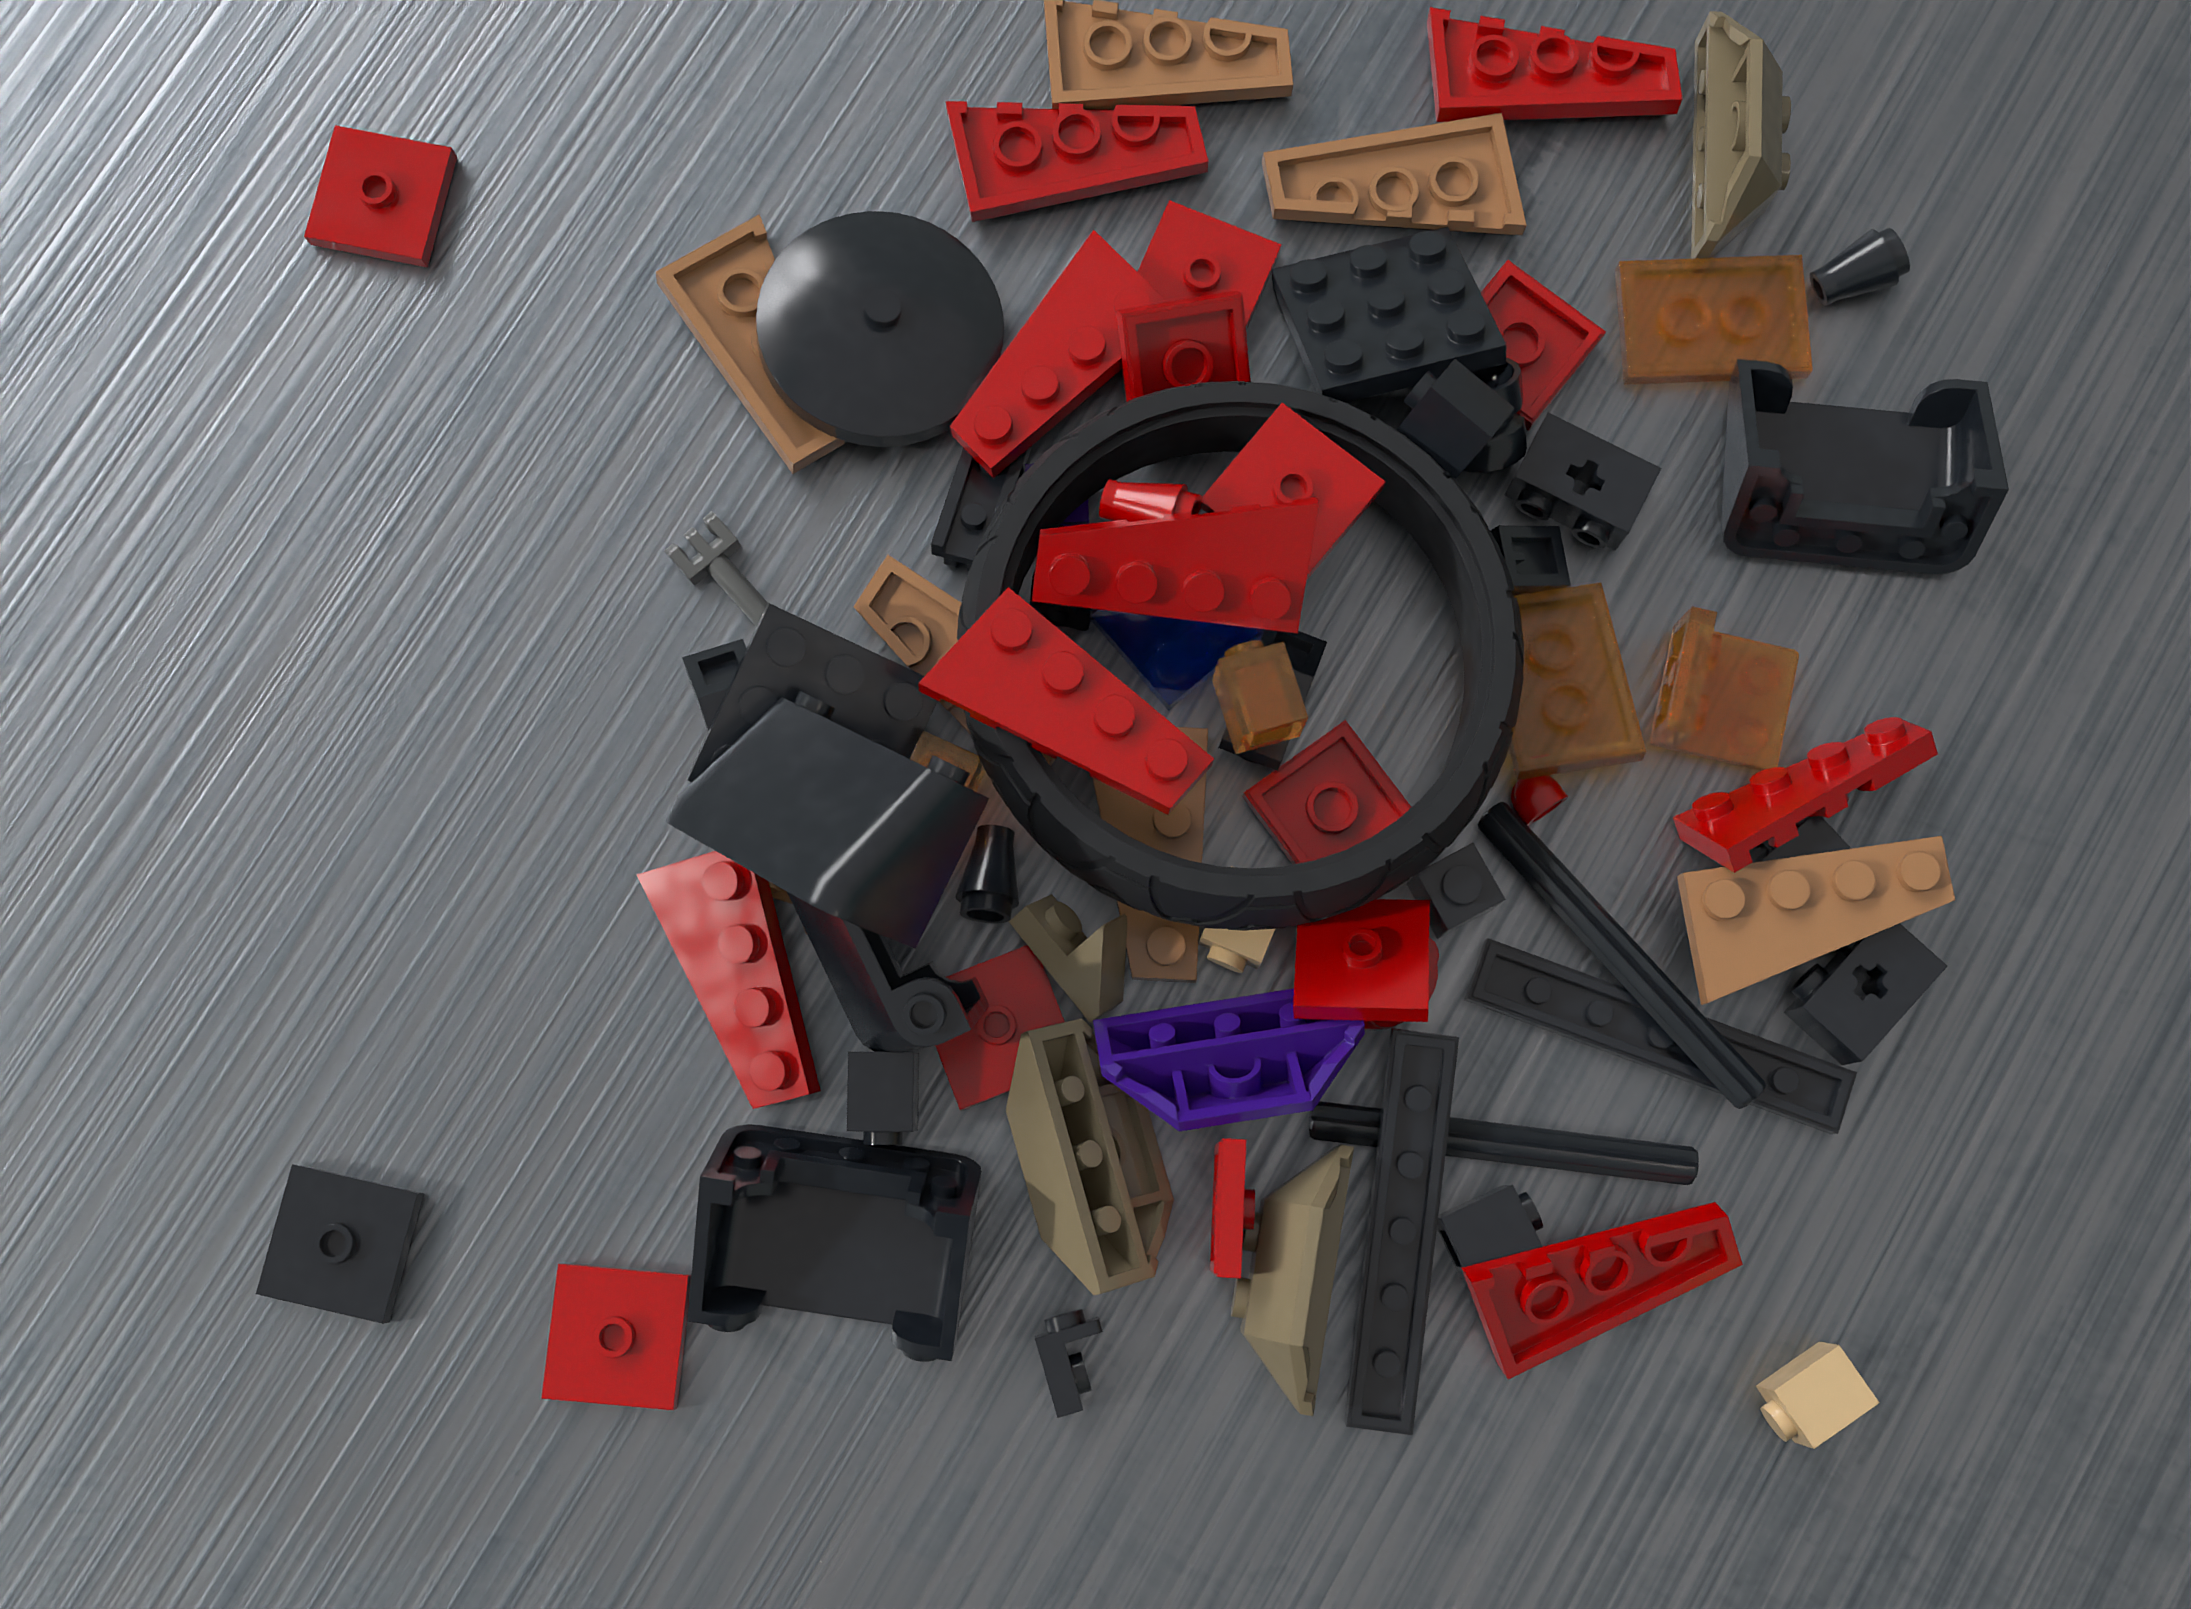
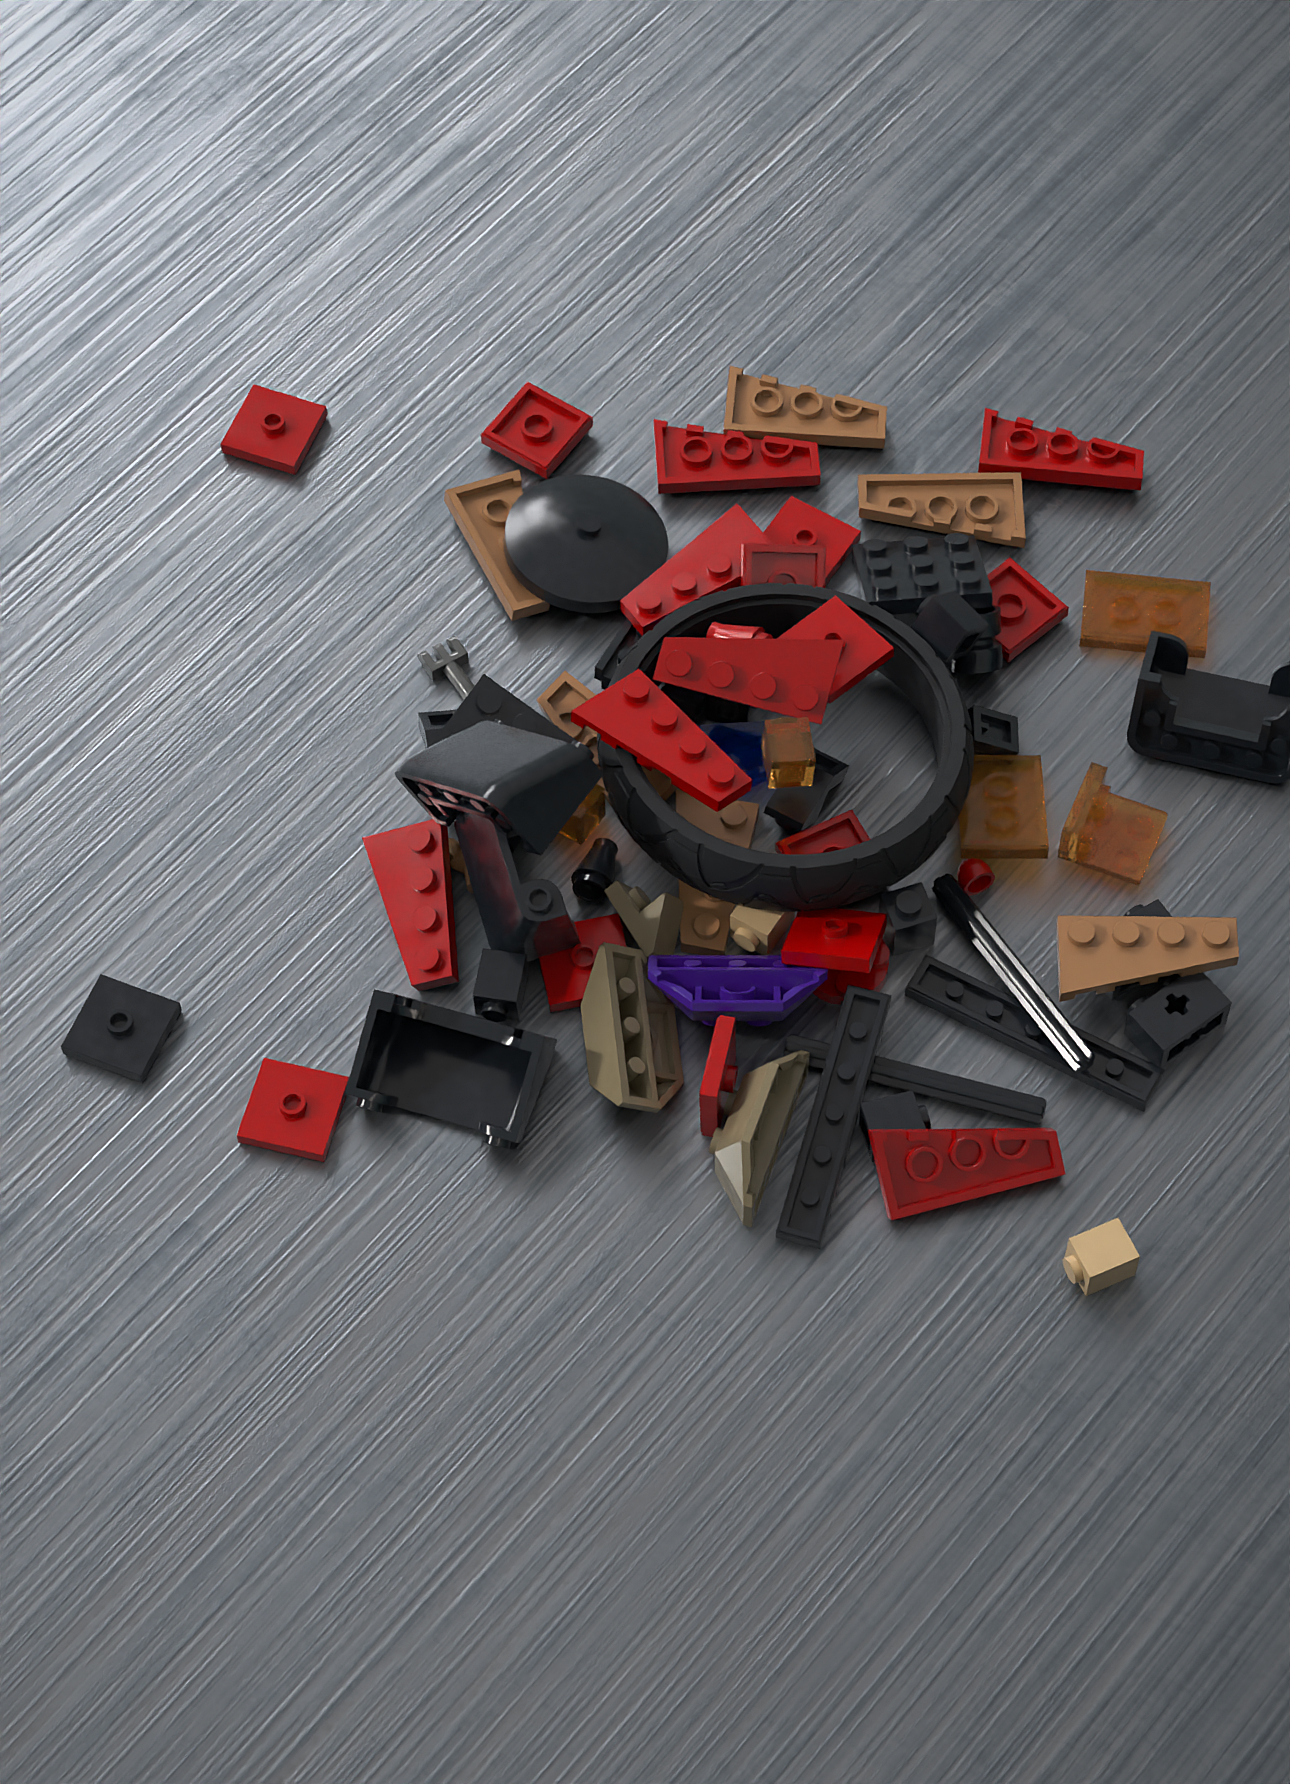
camera: 10 degrees right, 20 degrees down
black bracket [1035,1309,1103,1418] -> none
black brick [1505,412,1662,550] -> none
red wing [1673,717,1938,873] -> none
dark tan wedge [1691,11,1791,266] -> none
black cone [1809,228,1910,306] -> none
none -> red plate [481,381,593,479]

